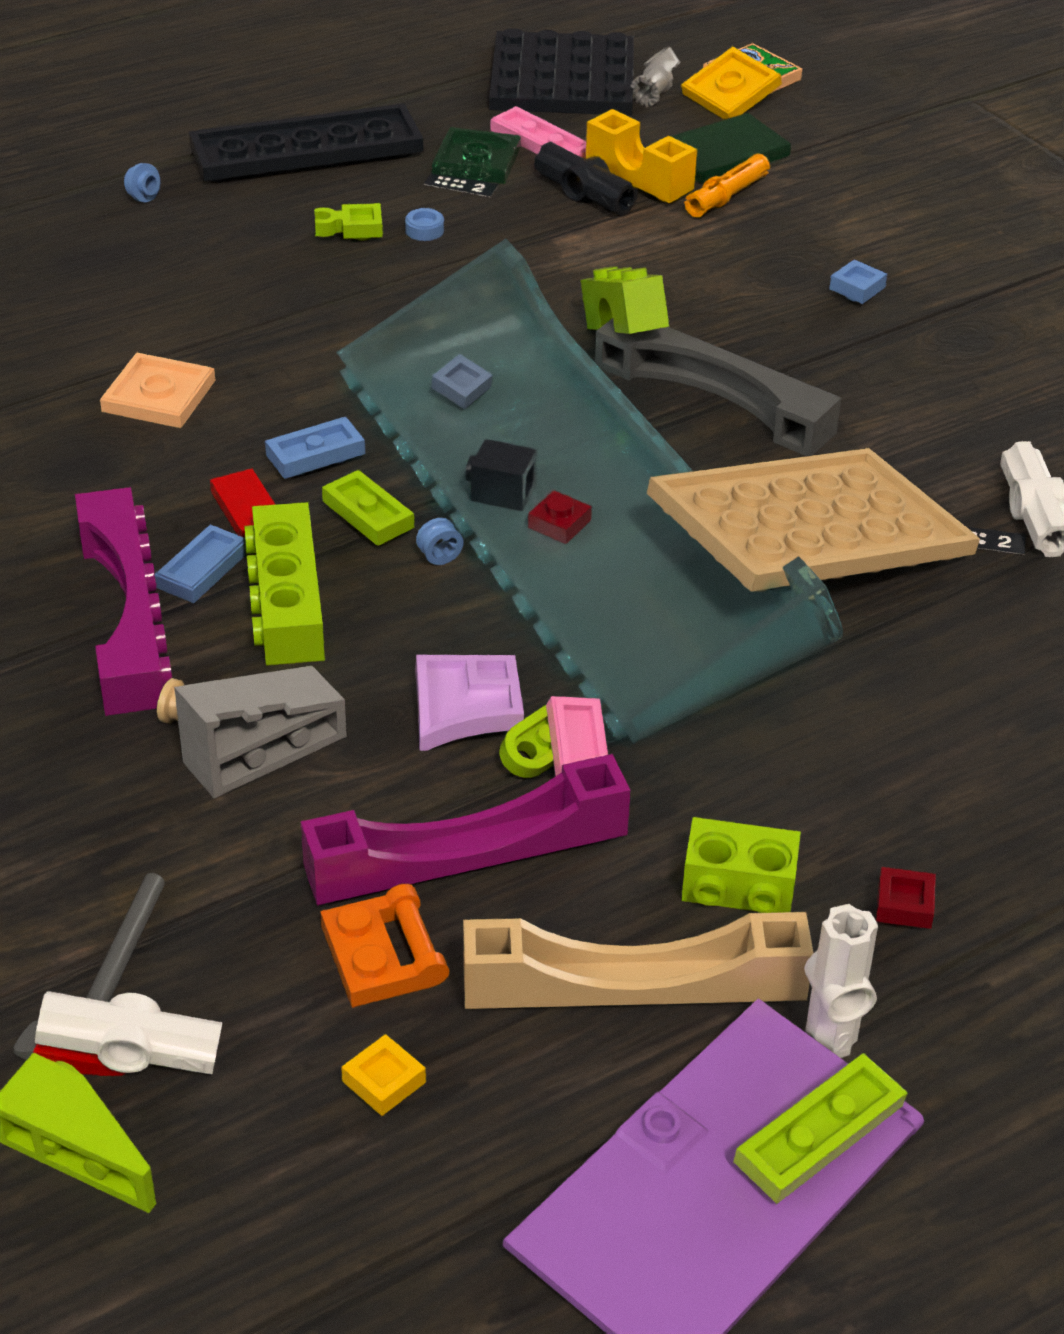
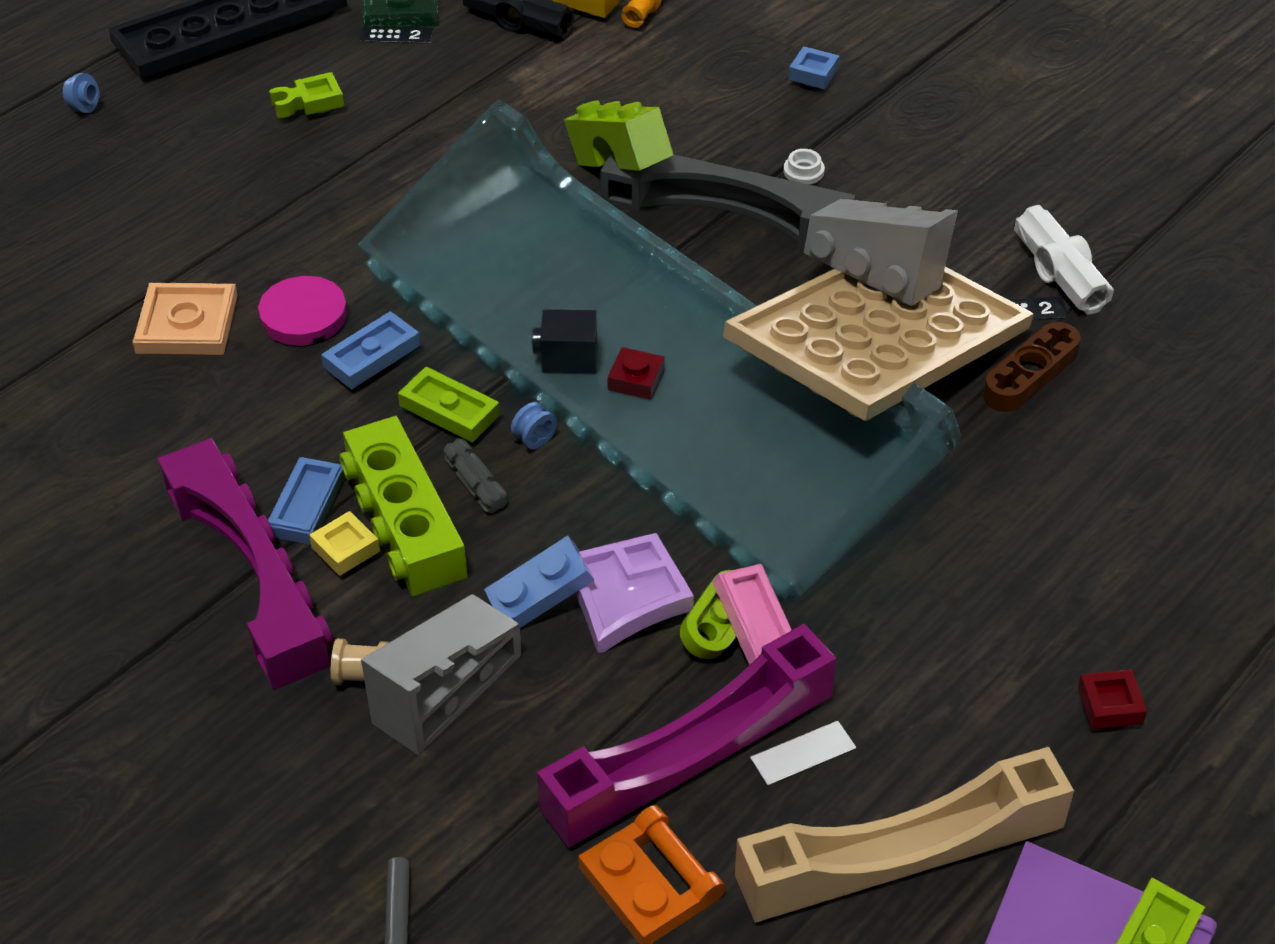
camera: 15 degrees left, 5 degrees up
red tile [210,468,276,538] -> none
medium blue tile [405,208,444,241] -> none
sand blue plate [431,354,493,409] -> none
lime brick [682,817,801,913] -> none
white piece [804,904,878,1058] -> none
none -> dark pink tile [258,276,348,346]
none -> light yellow plate [309,511,380,576]
none -> dark grey axle [444,439,507,514]
none -> medium blue plate [484,535,595,628]
none -> white sticker [750,721,856,785]
none -> white plate [783,149,825,185]
none -> light grey wedge [804,199,958,306]
none -> reddish brown beam [983,322,1081,412]

